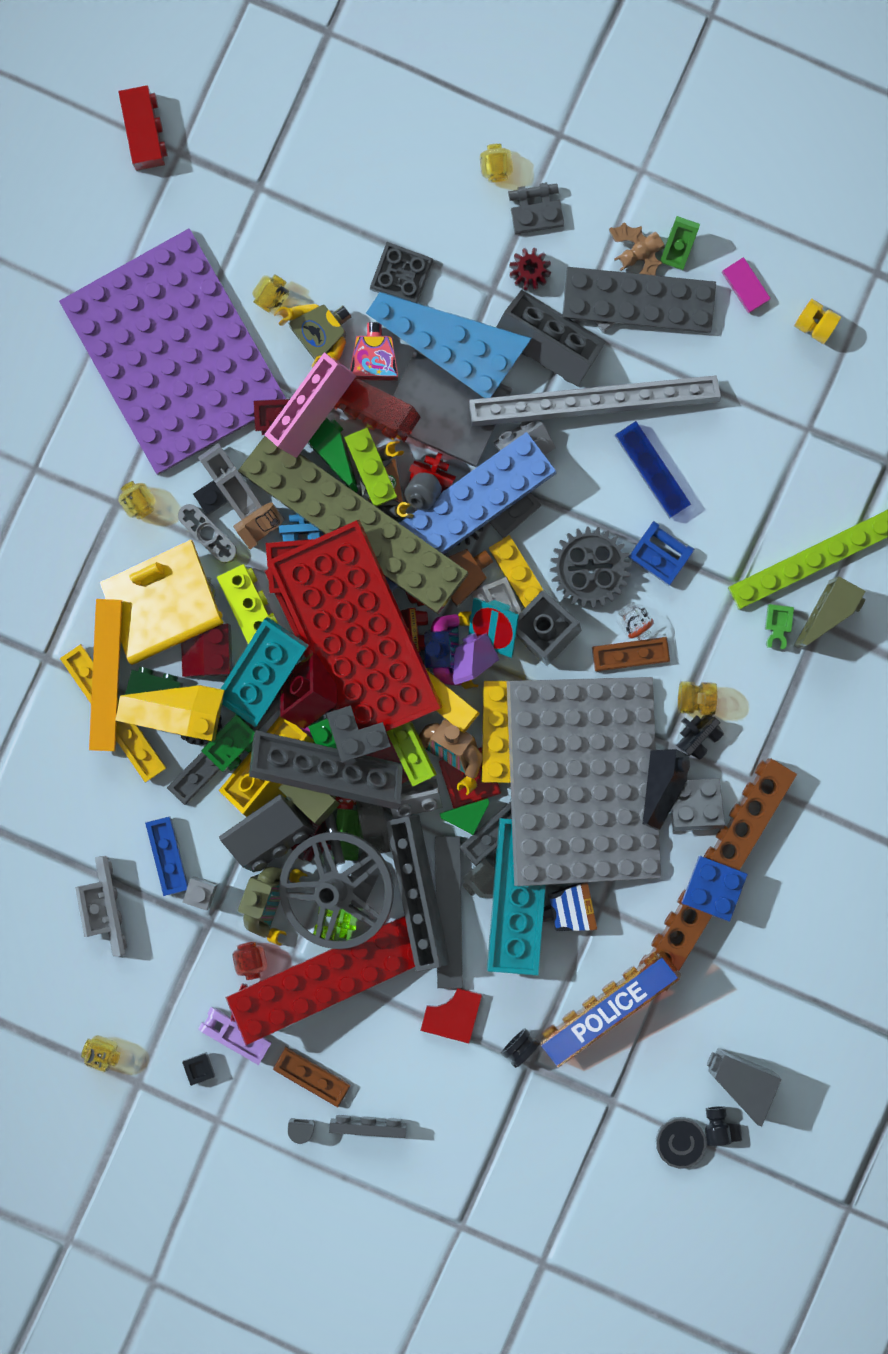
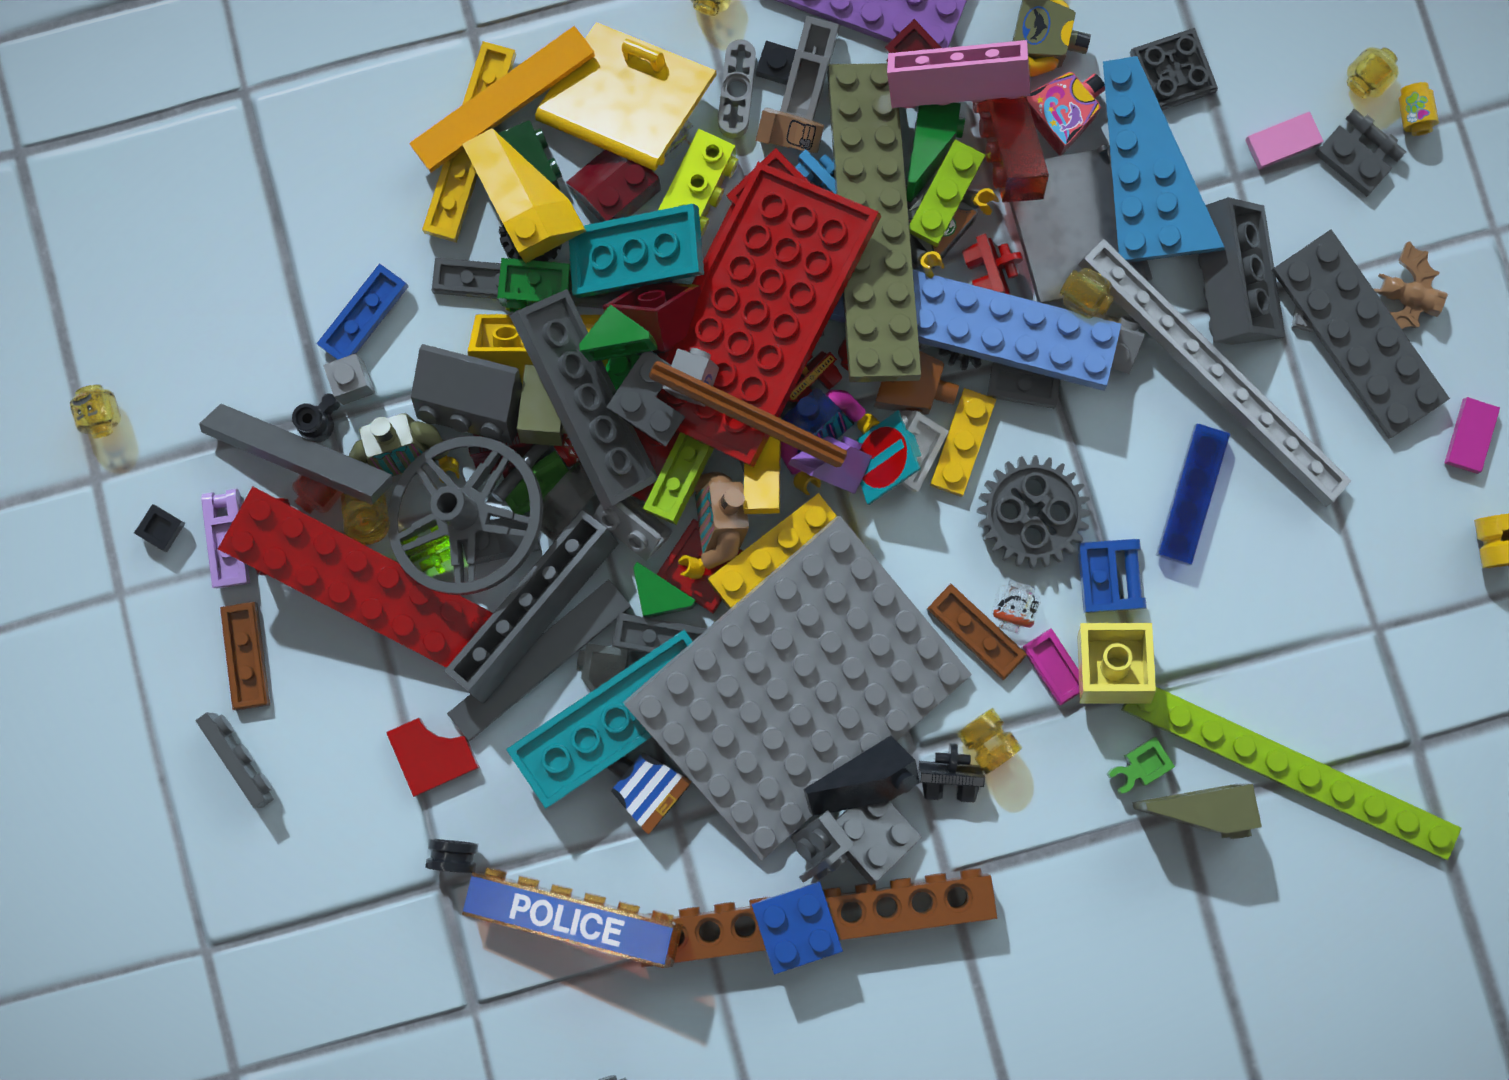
camera: 60 degrees right, 5 degrees down
light grey bracket [75,856,127,956] -> none
dark grey brick [288,1118,315,1144] -> none
dark grey head [405,473,442,510] -> none
dark red gear [509,248,551,291] -> none
dark grey slope [516,590,582,666] -> none
bright green slope [660,216,700,270] -> none
none -> dark grey tile [199,403,393,505]
none -> black piece [292,393,340,443]
none -> clear yellow wheel [341,493,390,545]
none -> green slope [579,305,658,362]
none -> dark orange axle [649,361,847,467]
none -> light grey brick [663,348,719,407]
none -> dark grey bracket [791,810,855,883]
none -> dark pink tile [1021,628,1079,706]
none -> clear yellow head [1060,268,1114,319]
none -> light yellow brick [1077,623,1156,704]
none -> bright pink tile [1245,111,1324,170]
none -> yellow brick [1398,82,1439,136]

